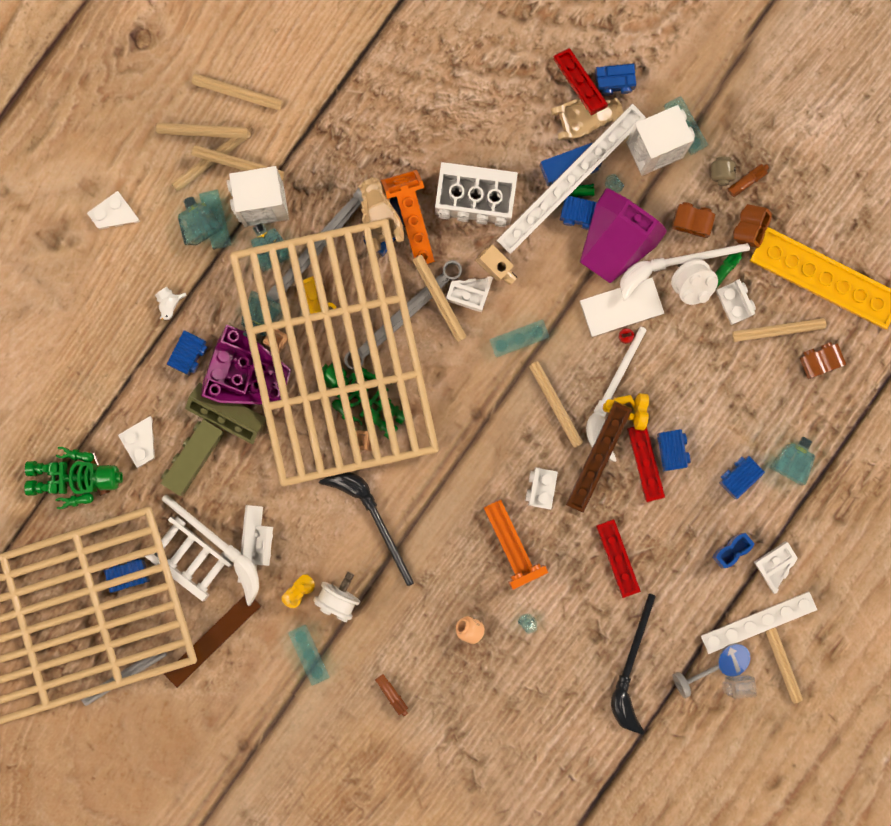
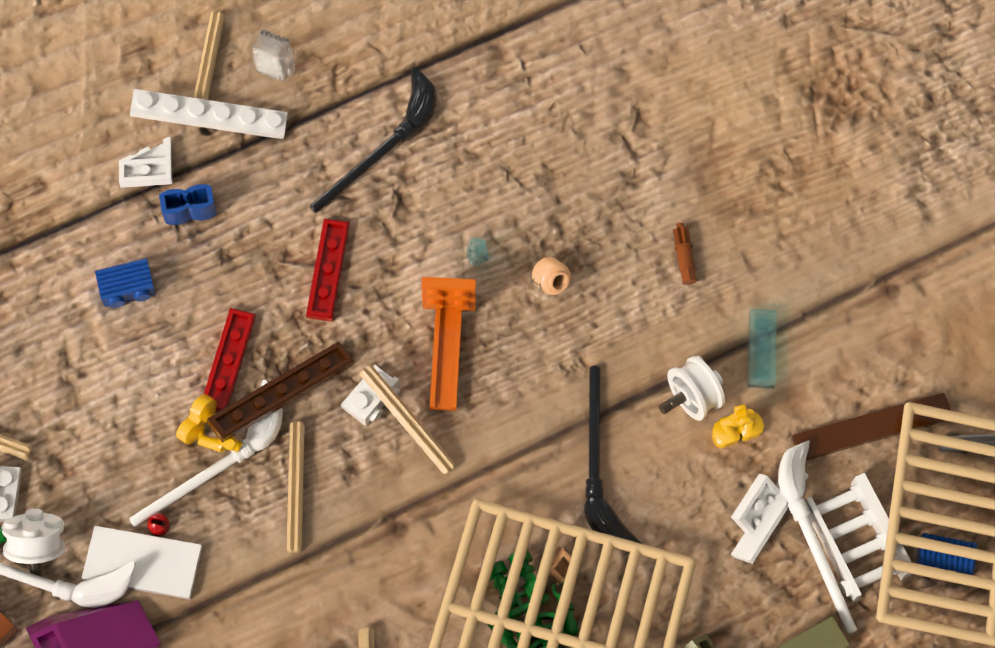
camera: 150 degrees left, 15 degrees down
clear light blue plate [489,319,550,358] -> none
blue brick [657,429,691,472] -> none
piece [672,643,751,699] -> none
clear light blue torso [769,437,815,485] -> none
none -> tan axle [360,365,455,474]

